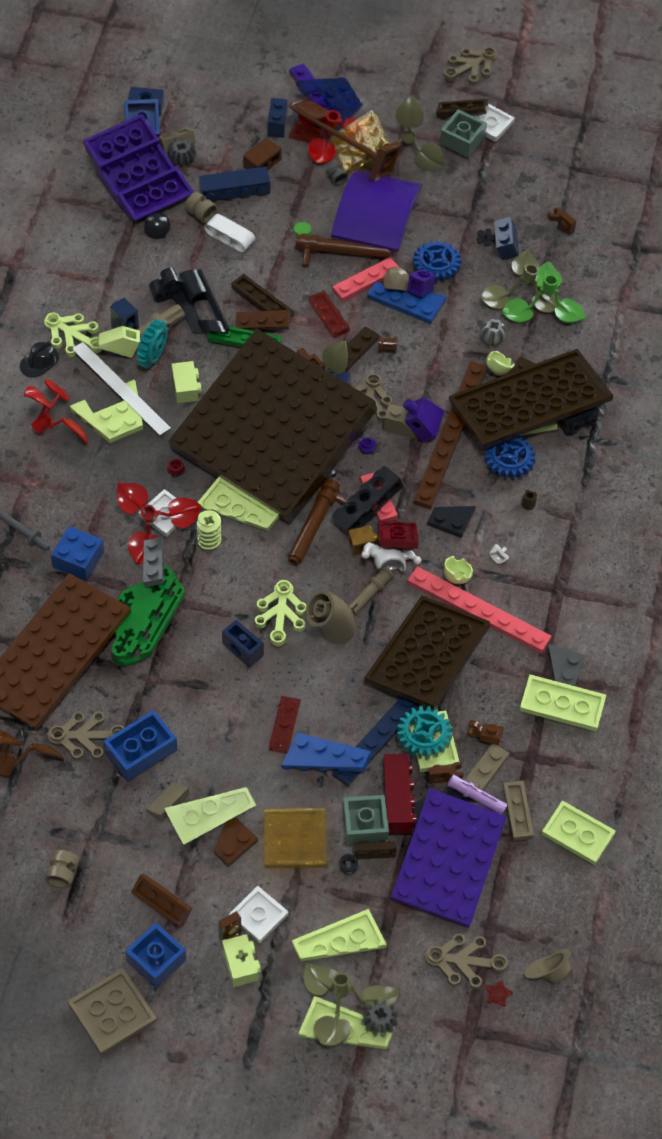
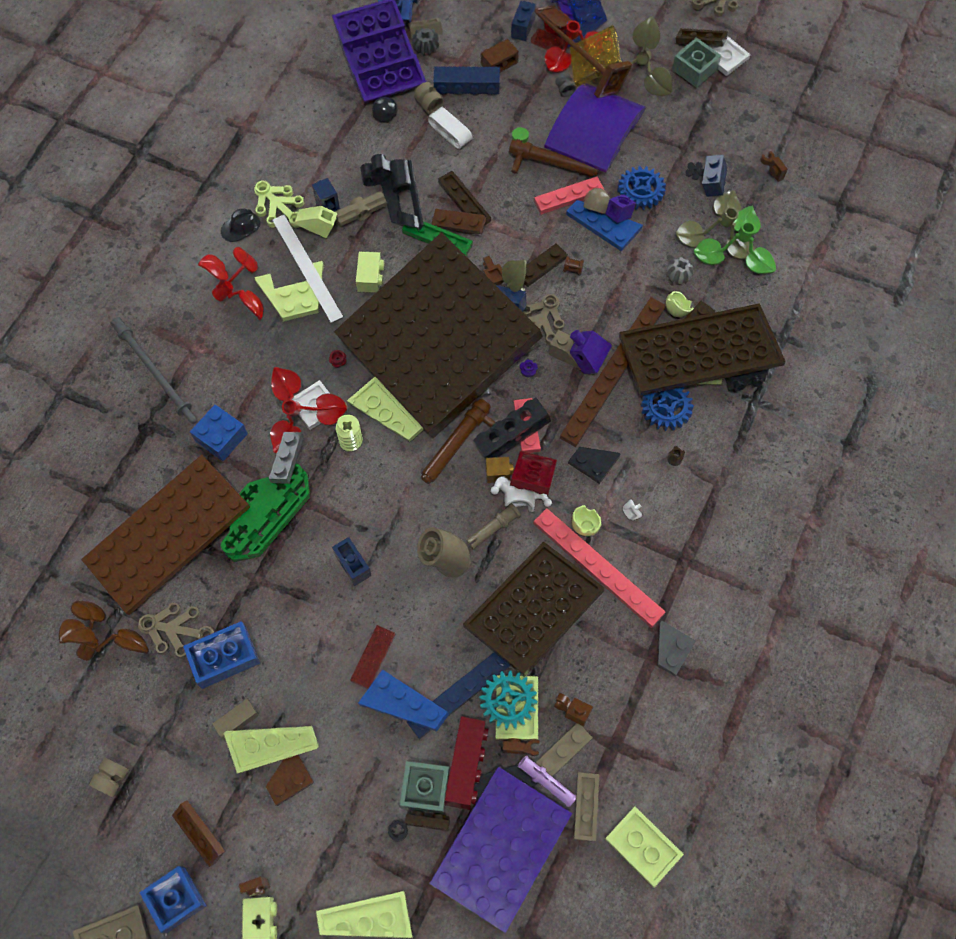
camera: 15 degrees right, 10 degrees up
teal gear [137,319,168,369] -> none
white plate [229,886,289,943] -> none
yellowish green plant [255,580,306,647] -> none
clear yellow plate [264,808,327,868] -> none
clear red plate [308,290,350,338] -> none
yellowish green plate [520,675,606,732] -> none

